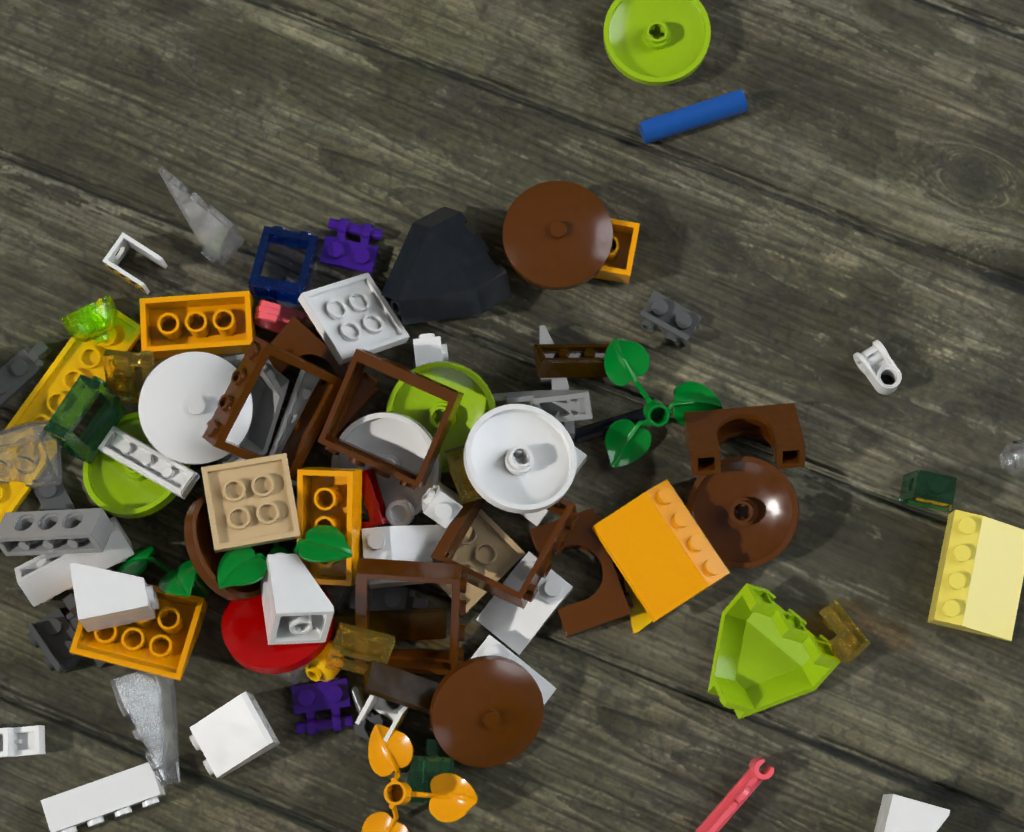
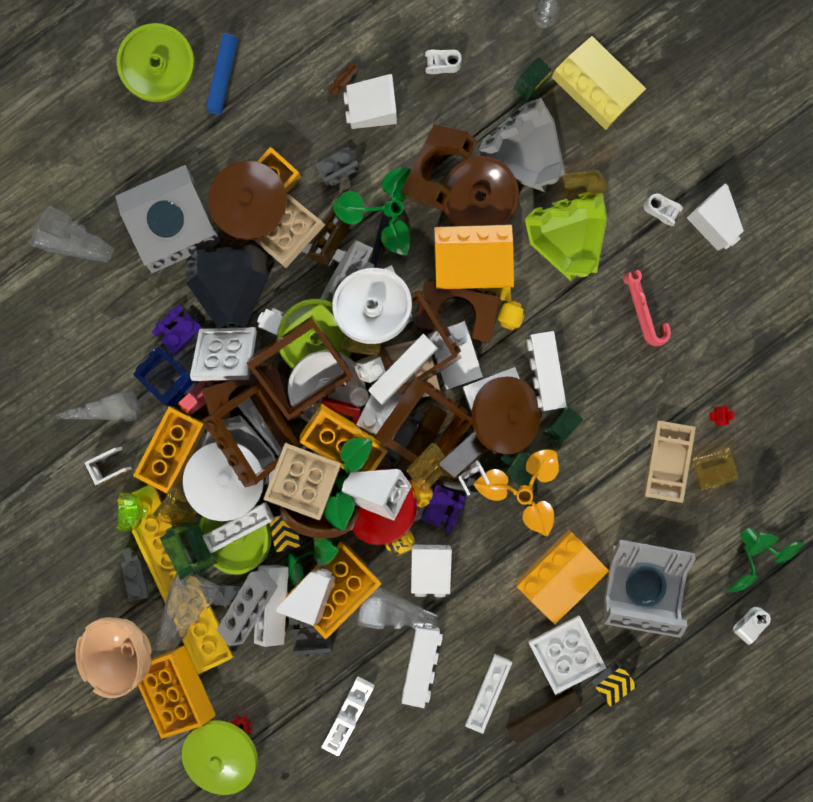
camera: 60 degrees left, 10 degrees up
none -> clear wedge [30,205,115,263]
none -> light grey panel [115,165,221,273]
none -> tan plate [254,193,325,268]
none -> piece [269,514,300,552]
none -> reddish brown axle [327,63,358,96]
none -> white slope [344,74,397,129]
none -> white tile [368,334,438,405]
none -> yellow head [385,530,415,555]
none -> light grey panel [479,98,565,192]
none -> yellow head [498,301,526,330]
none -> white brick [527,331,567,411]
none -> clear green torso [544,404,583,443]
none -> white piece [643,194,683,226]

